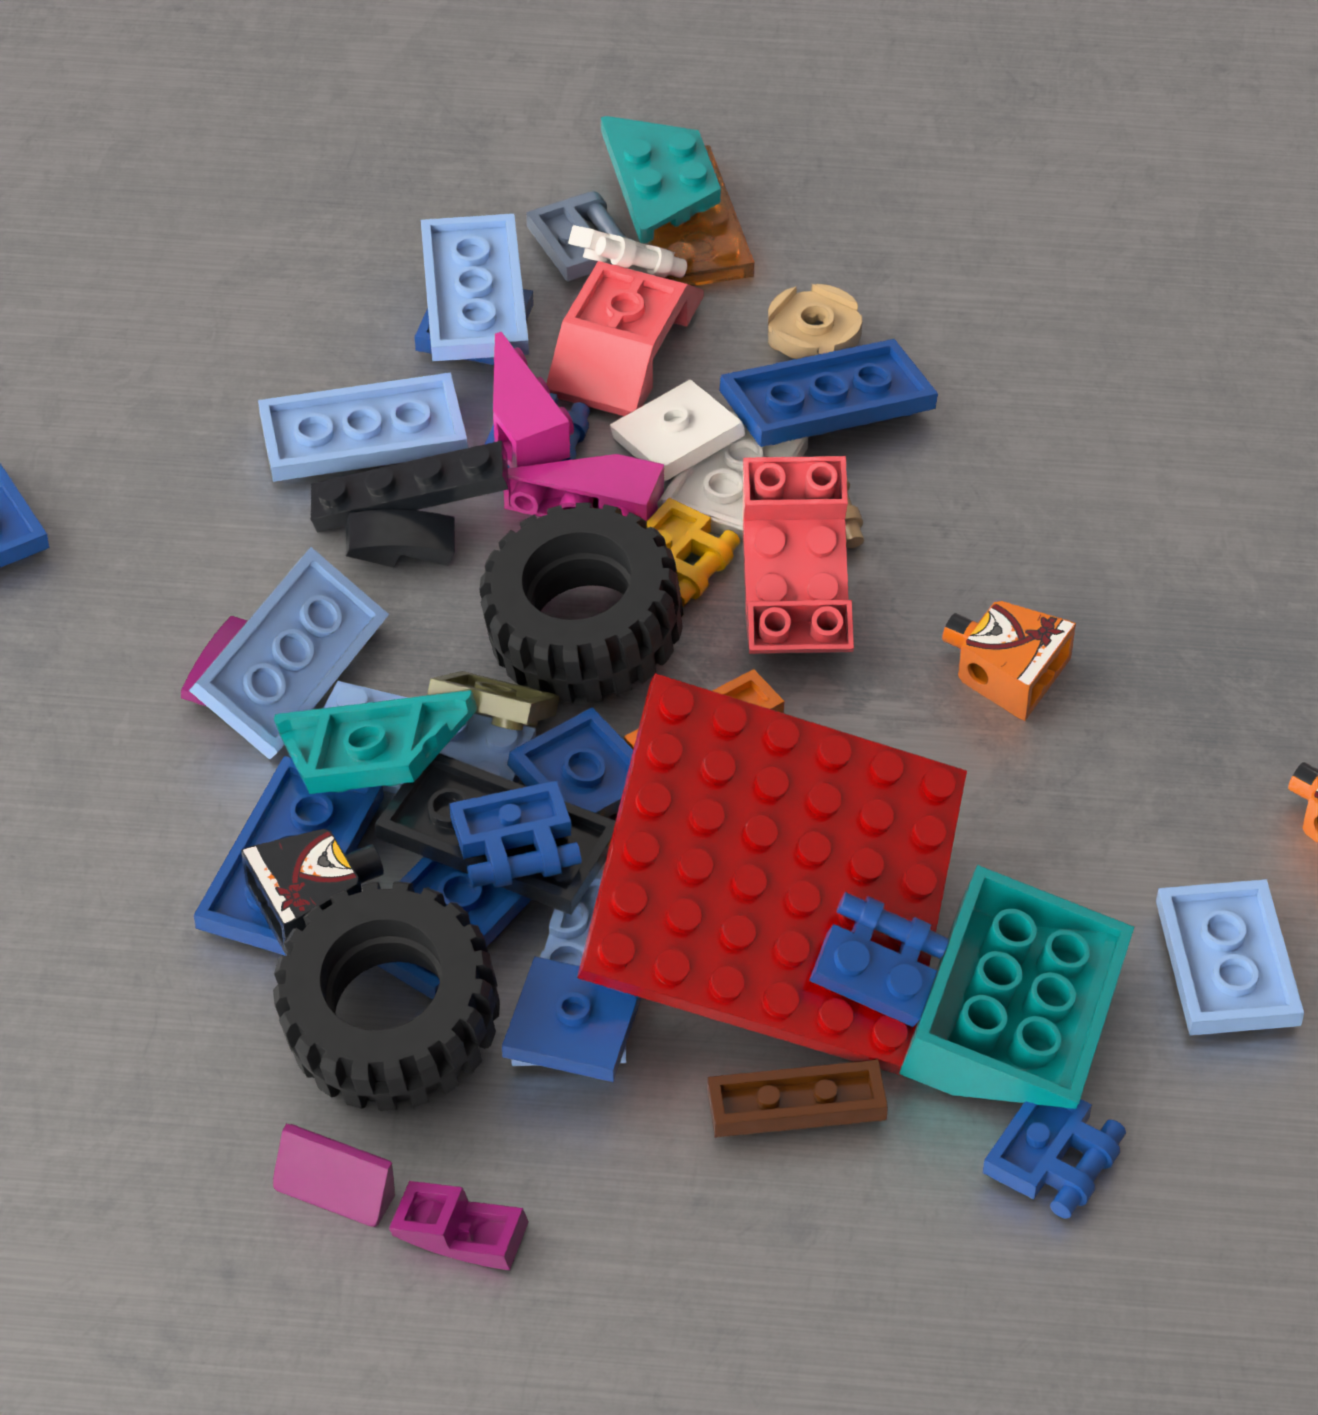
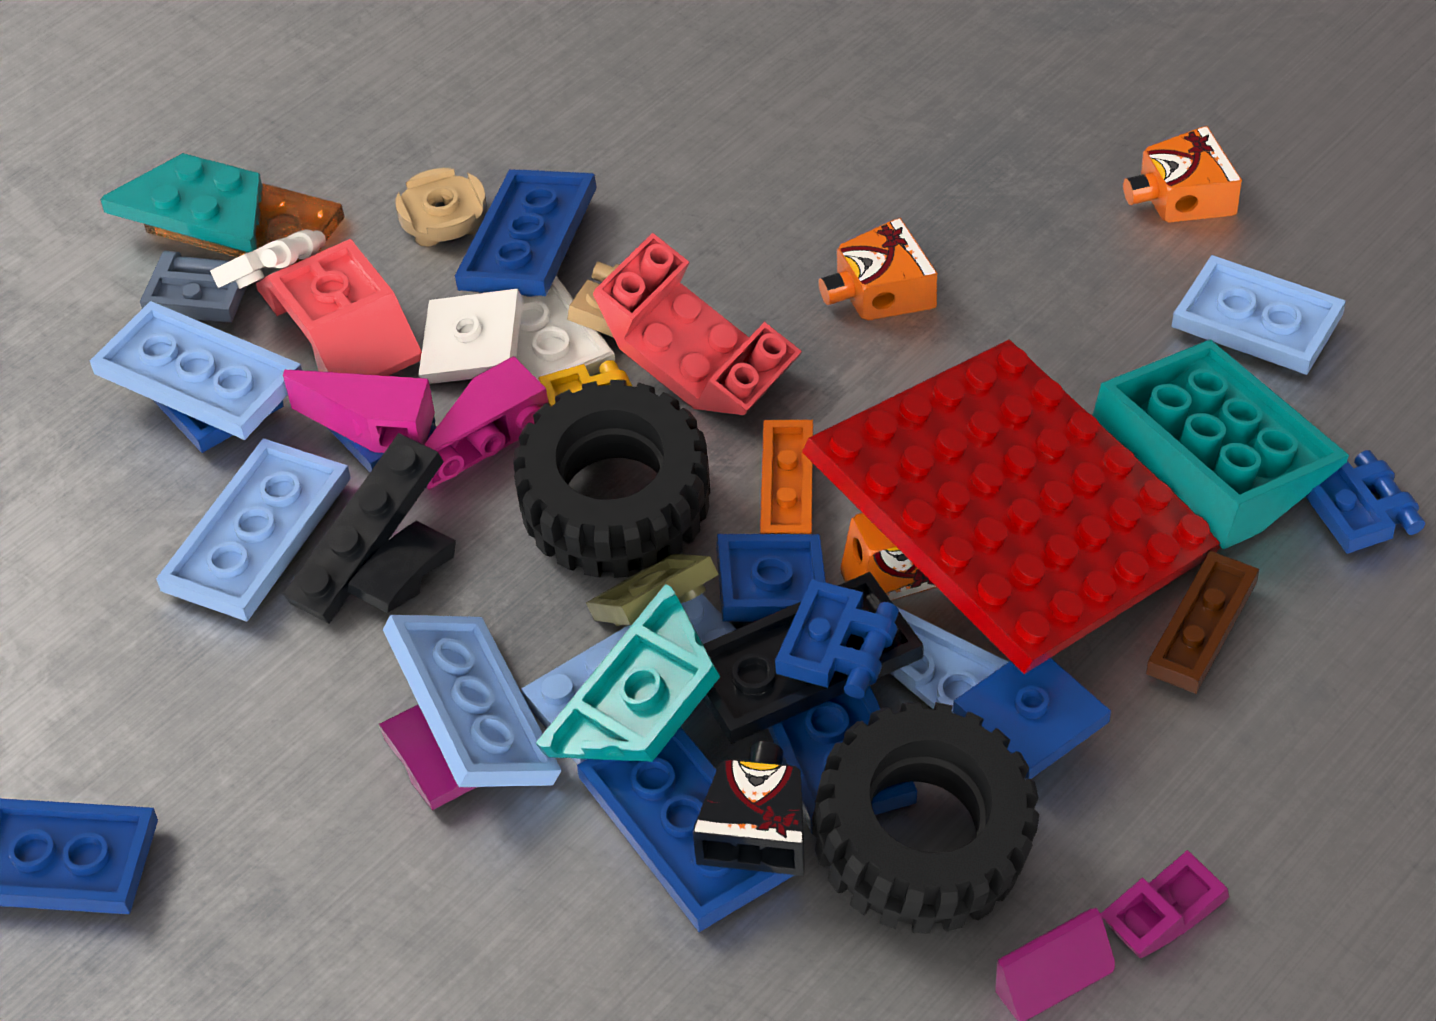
camera: 50 degrees left, 0 degrees up
blue plate [809,892,949,1027] -> none

